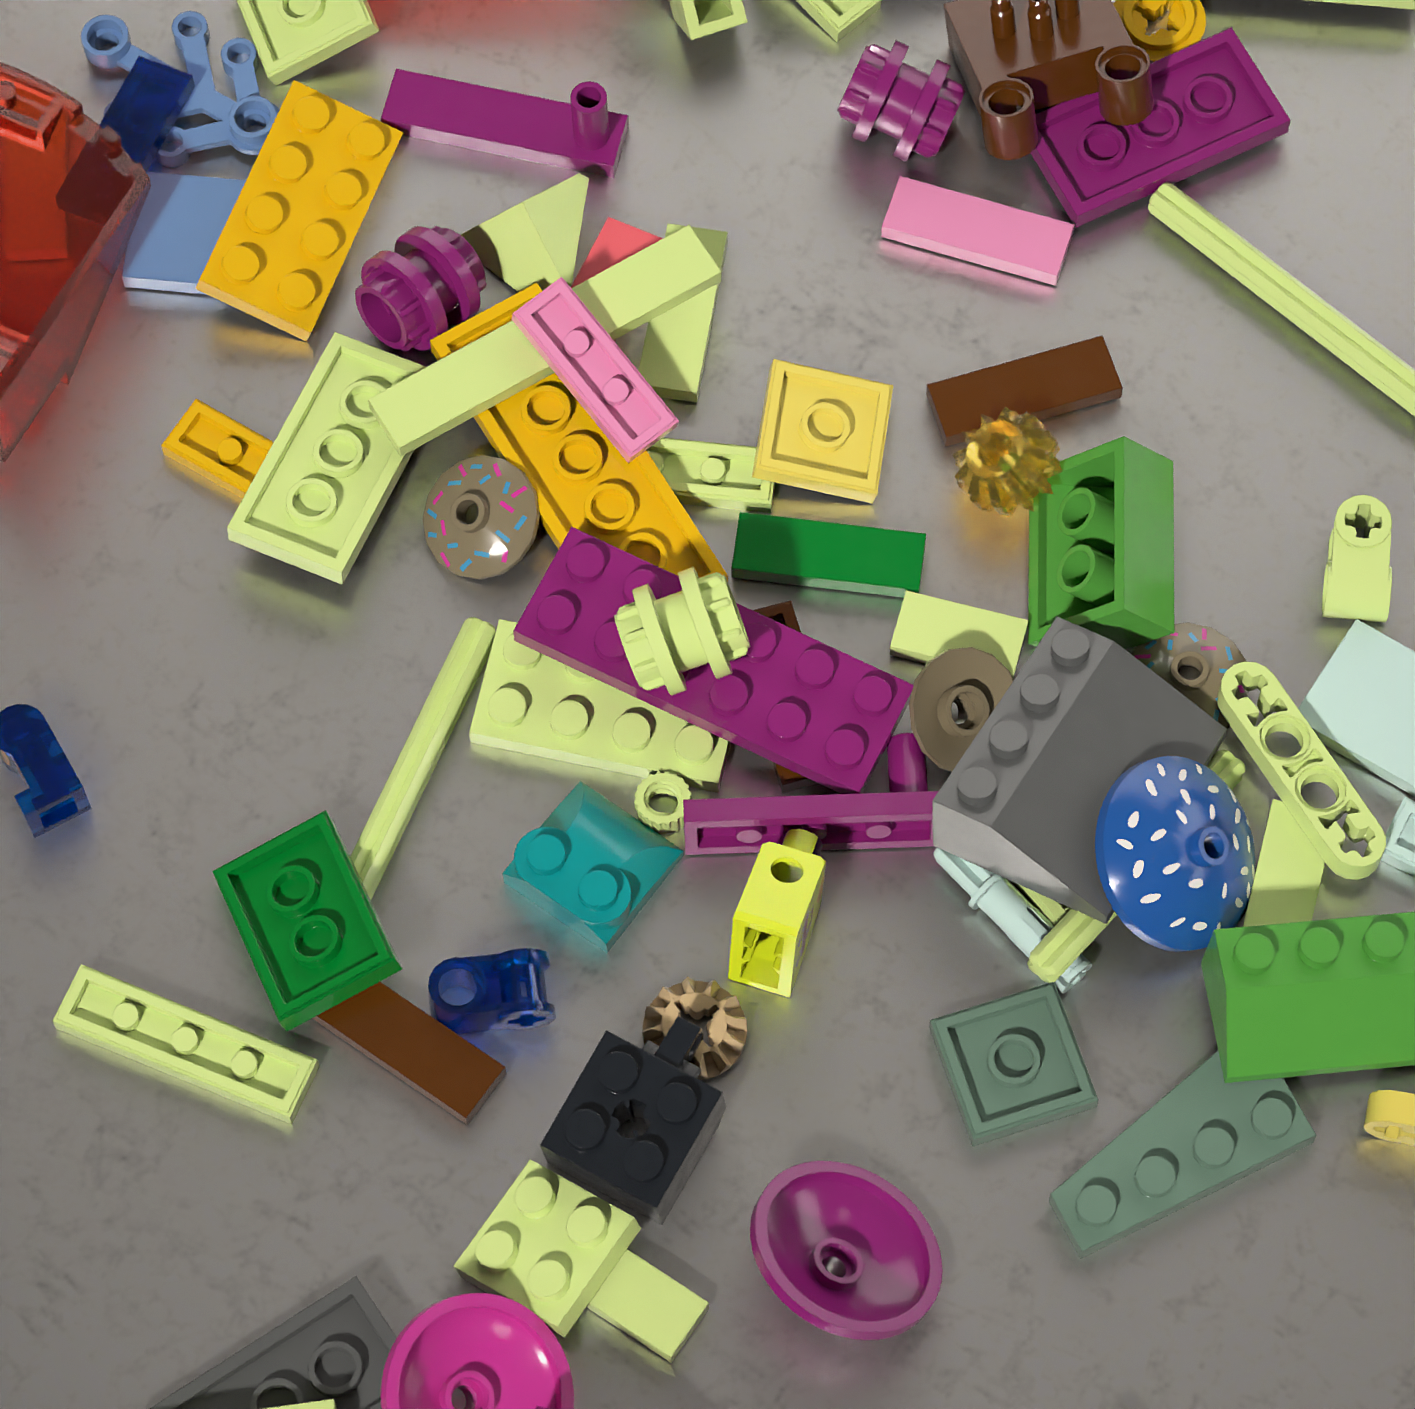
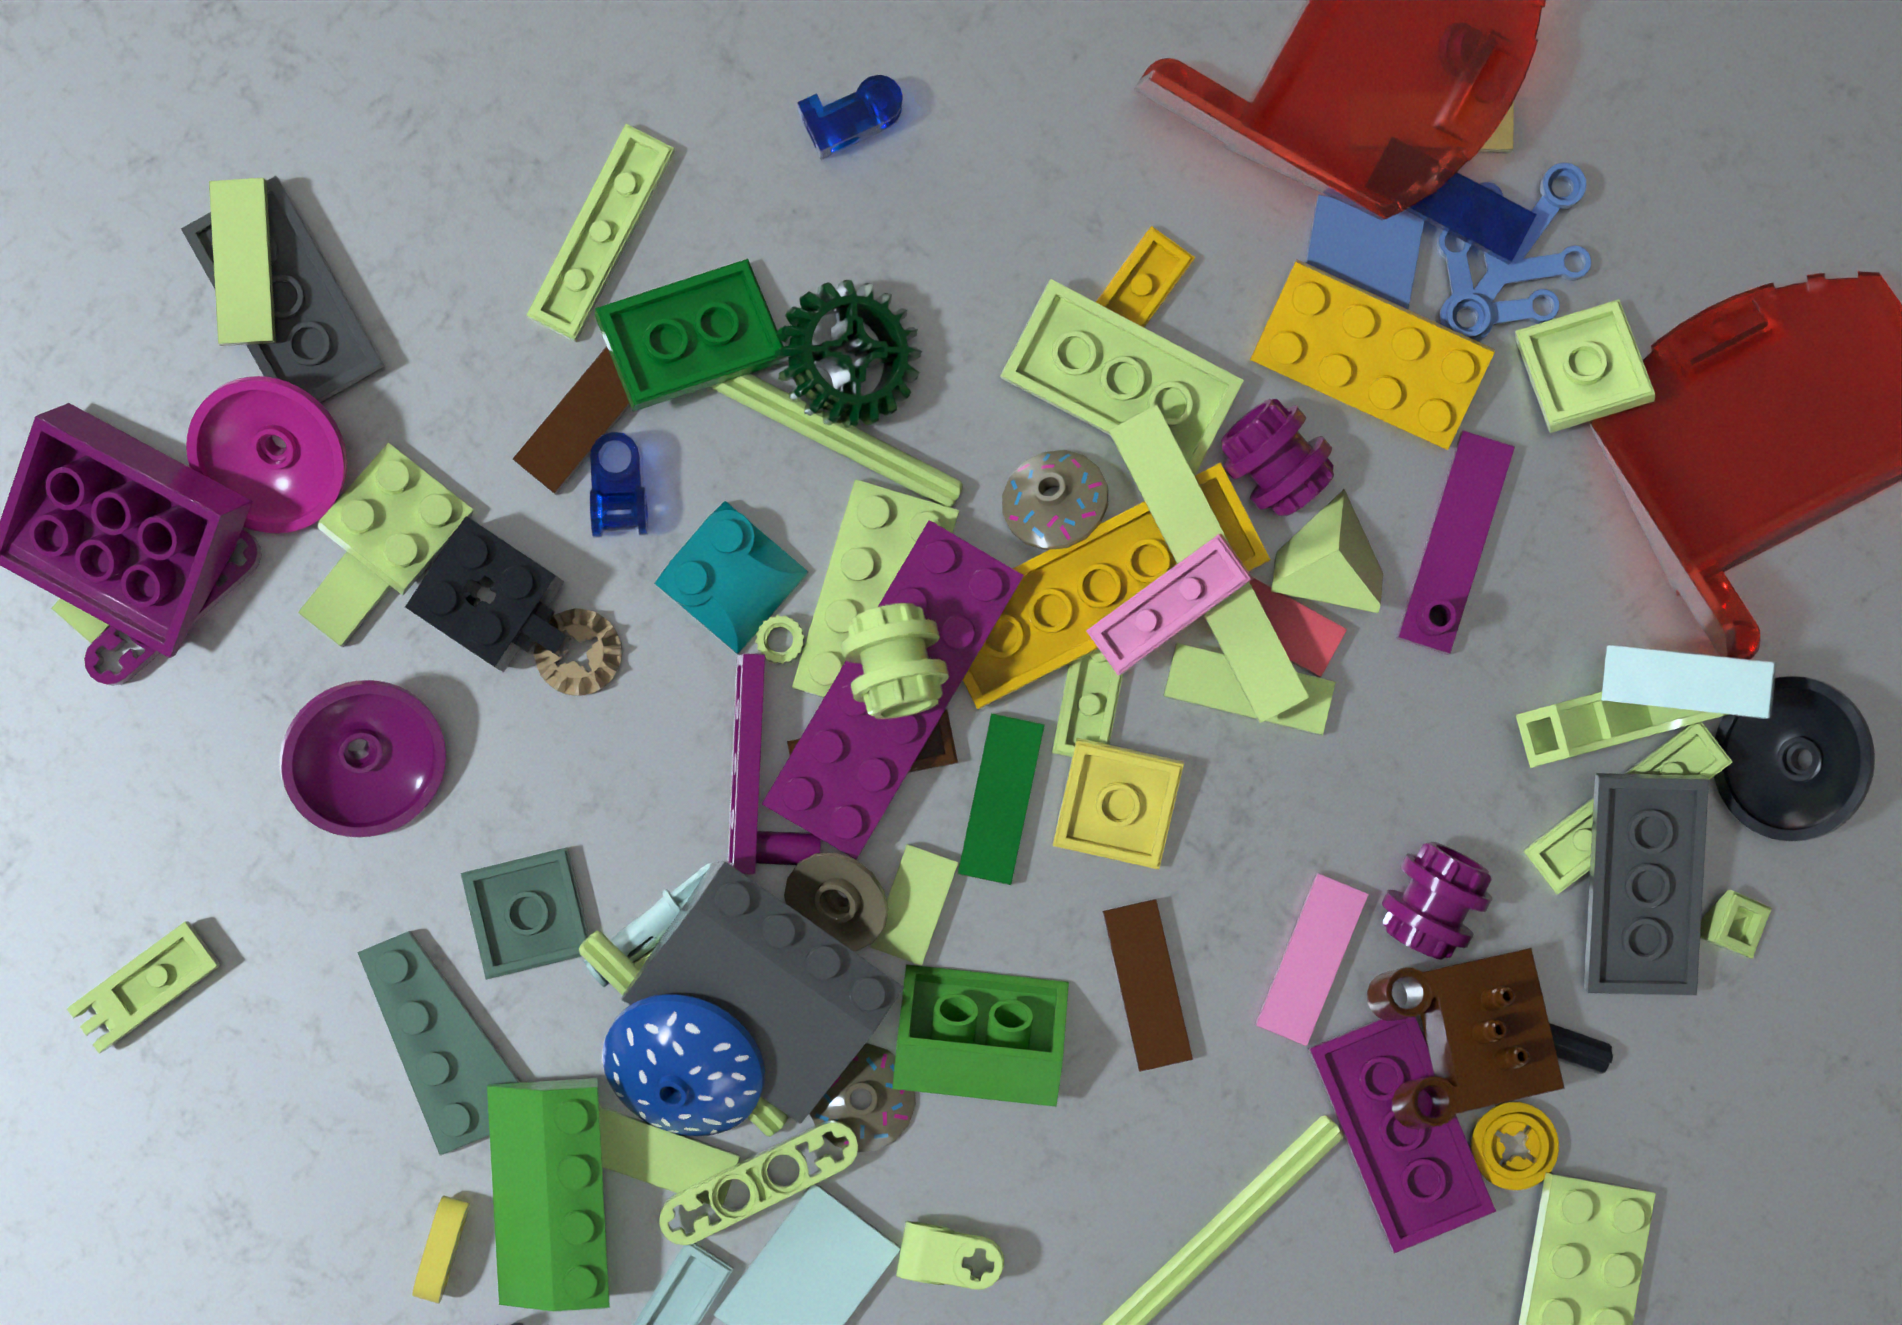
camera: 90 degrees right, 20 degrees up
neon yellow torso [728,829,826,998] -> none
clear yellow gear [952,407,1063,519] -> none
none -> dark green gear [774,280,922,428]

